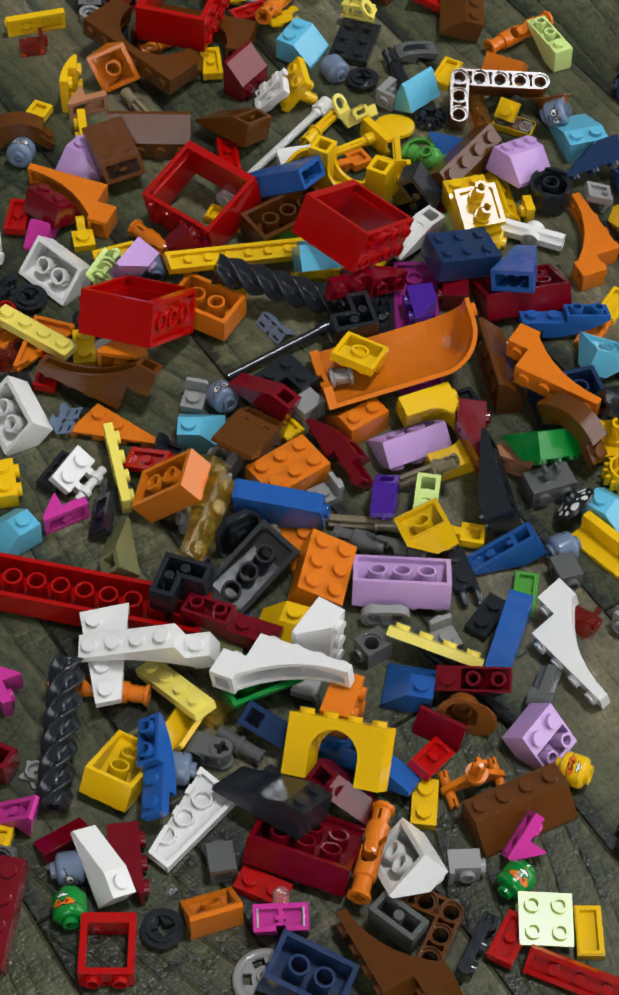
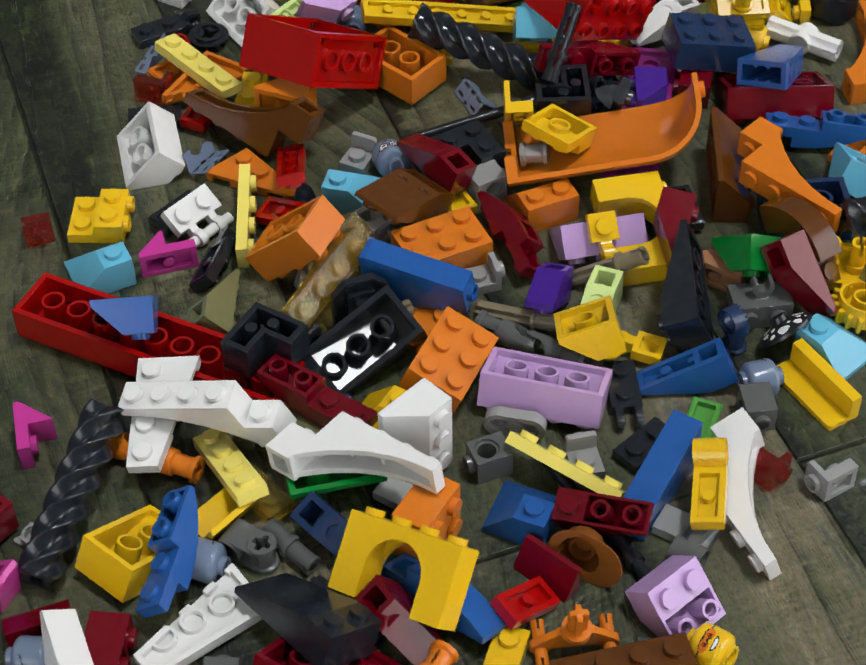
camera: 15 degrees right, 5 degrees down
none -> blue slope [89,295,158,340]
none -> red plate [276,143,306,189]
none -> yellow panel [503,80,533,126]
none -> black pin [541,1,583,84]
none -> yellow plate [585,210,620,261]
none -> black plate [595,77,635,111]
none -> light grey tile [651,504,690,542]
none -> yellow plate [690,437,729,530]
none -> dark blue connector [718,303,750,357]
none -> dark red slope [760,229,838,316]

